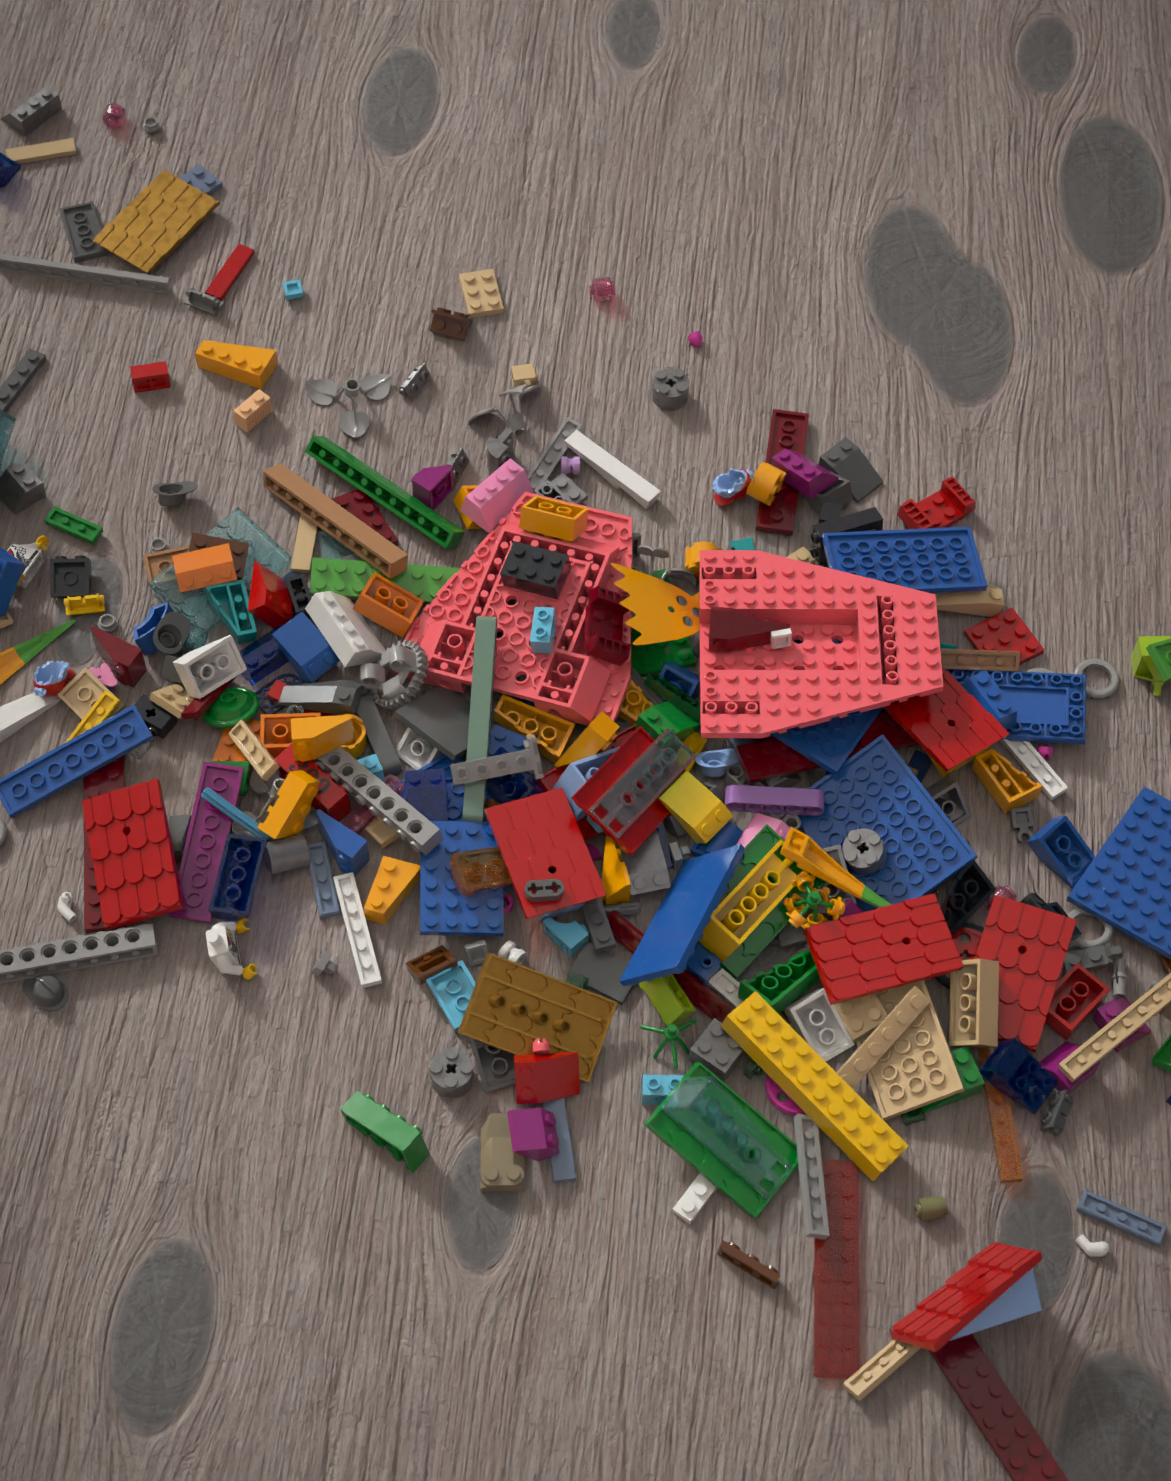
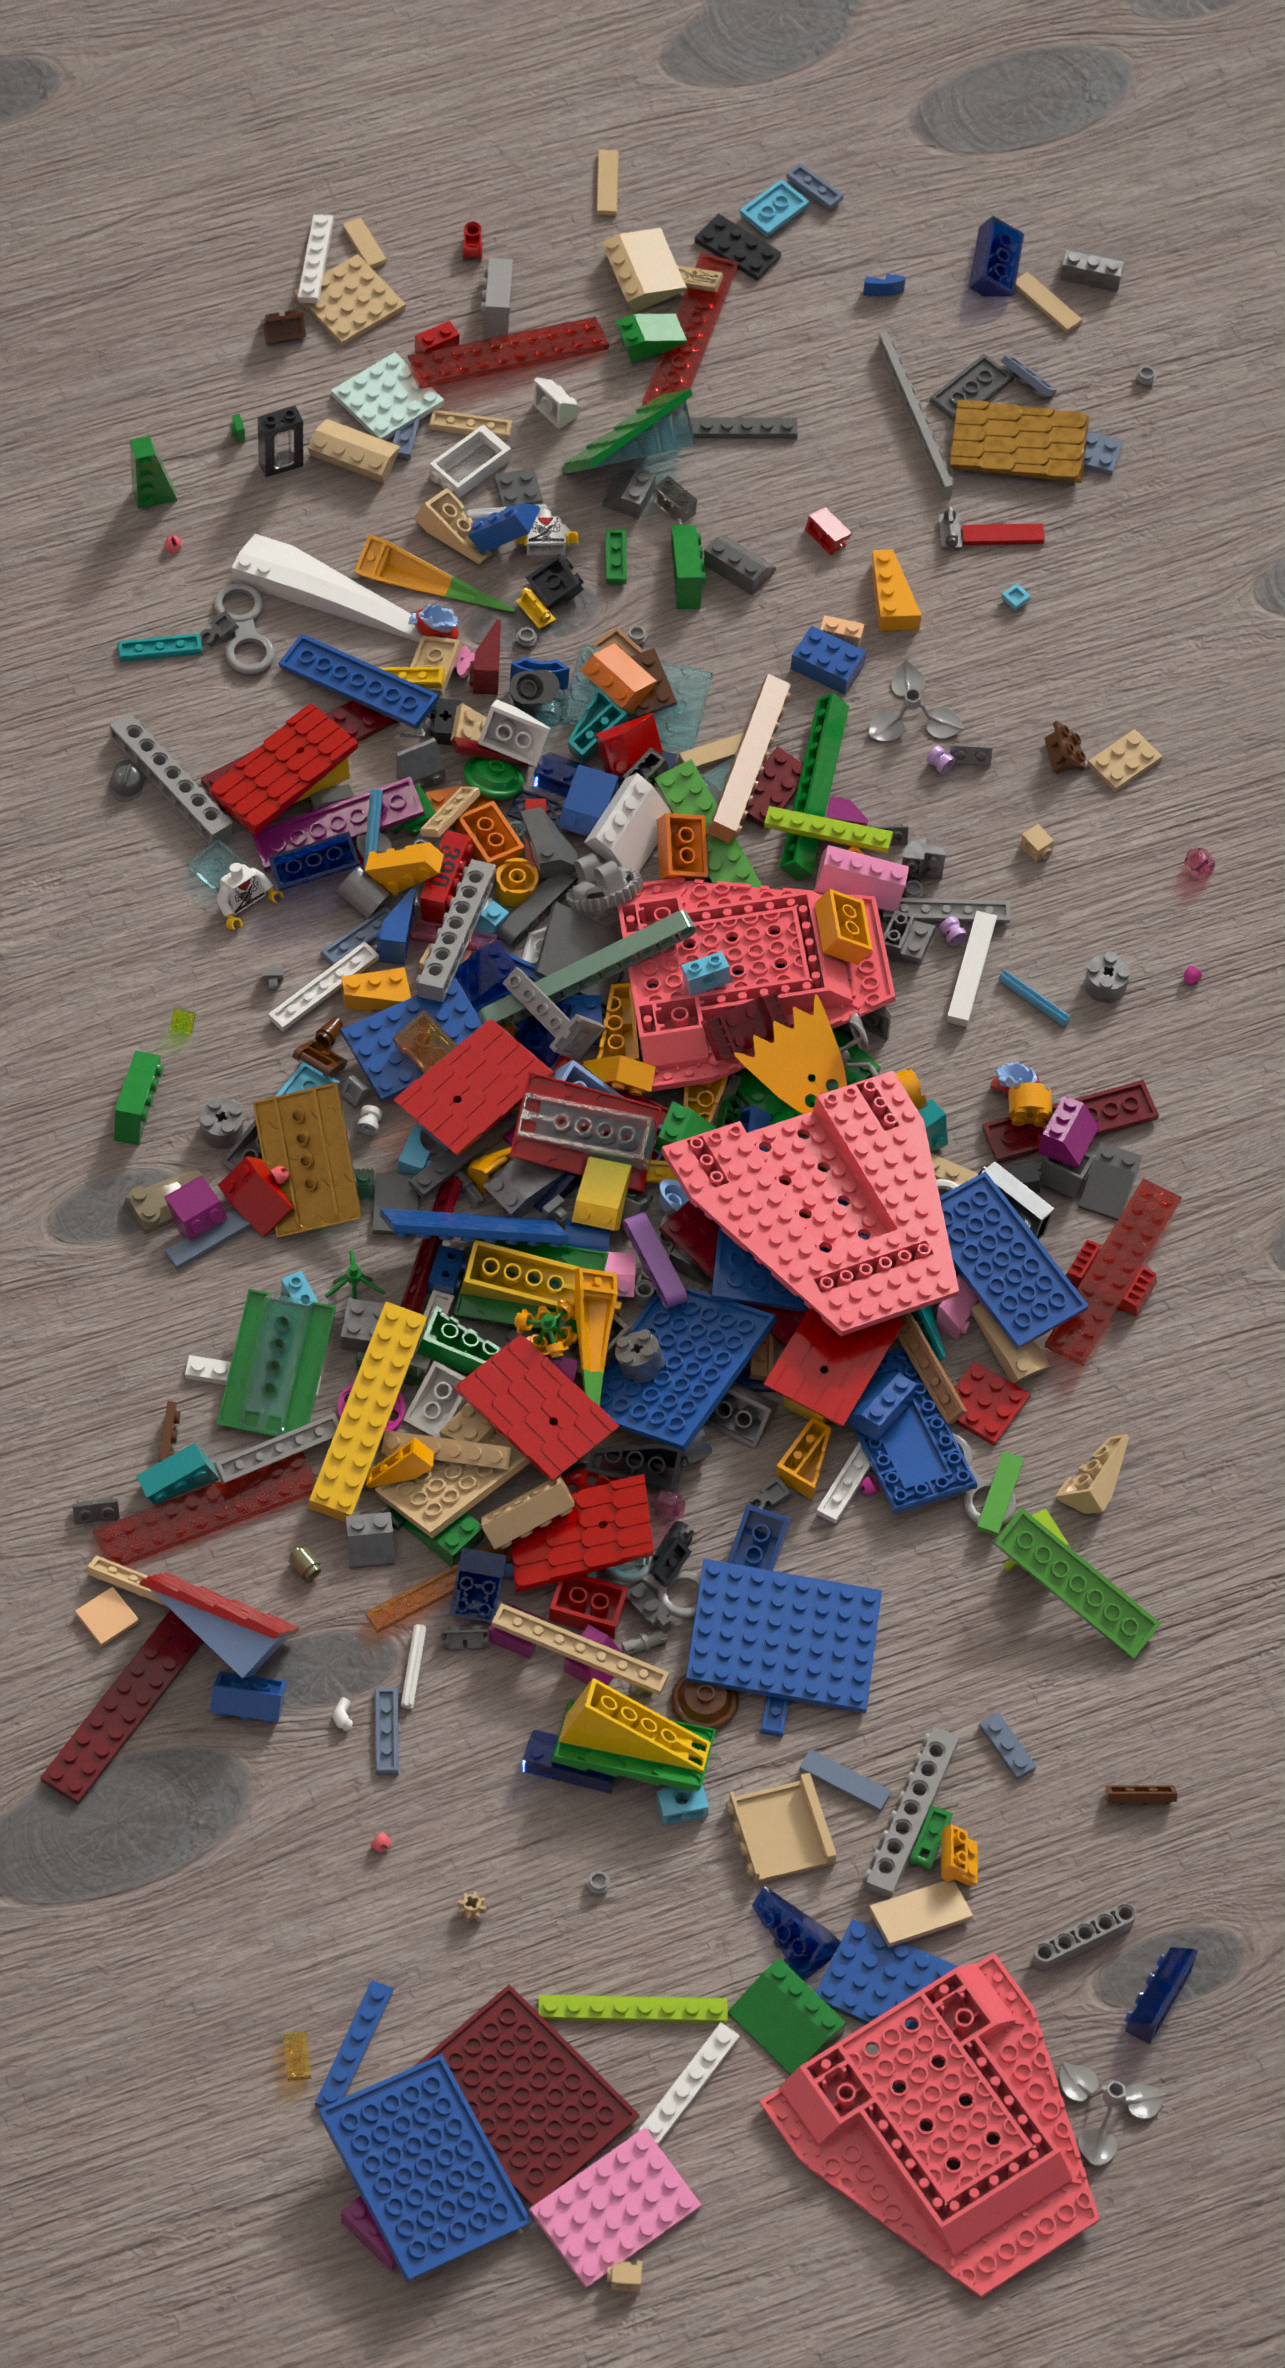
camera: 60 degrees right, 0 degrees up
white arm [57,892,77,923] -> none
clear pink head [102,103,126,129] -> none
dark grey piece [152,481,198,507] -> none
light orange slope [291,715,354,762] -> none
light grey plant [467,384,541,431] -> none
black brick [500,541,571,600] -> none
dark grey beam [524,879,564,902] -> none
lime brick [639,974,696,1026] -> none
dark red wedge [709,607,790,652] -> none
tile [770,628,792,649] -> none
none -> dark grey hinge [72,1497,120,1524]
none -> light nougat tile [75,1587,139,1647]
none -> teal wedge [136,1442,220,1505]
none -> clear neon green plate [170,1008,196,1035]
none -> clear light blue plate [187,838,247,892]
none -> blue slope [210,1671,287,1723]
none -> reddish brown cone [315,1017,343,1048]
none -> flat silver slope [346,1512,395,1569]
none -> light orange slope [366,1438,434,1488]
none -> flat silver slope [396,738,445,789]
none -> white axle [401,1624,426,1709]
none -> clear smoke brick [653,475,697,525]
none -> green wedge [671,525,706,610]
none -> dark grey slope [703,536,777,595]
none -> lime plate [764,806,893,853]
none -> blue brick [790,626,866,695]
none -> lavender wheel [926,746,955,775]
none -> bright green tile [976,1451,1024,1536]
none -> dark azure axle [999,971,1070,1026]
none -> sand blue plate [1000,355,1057,397]
none -> clear red plate [1044,1178,1182,1366]
none -> tan wedge [1055,1434,1129,1514]

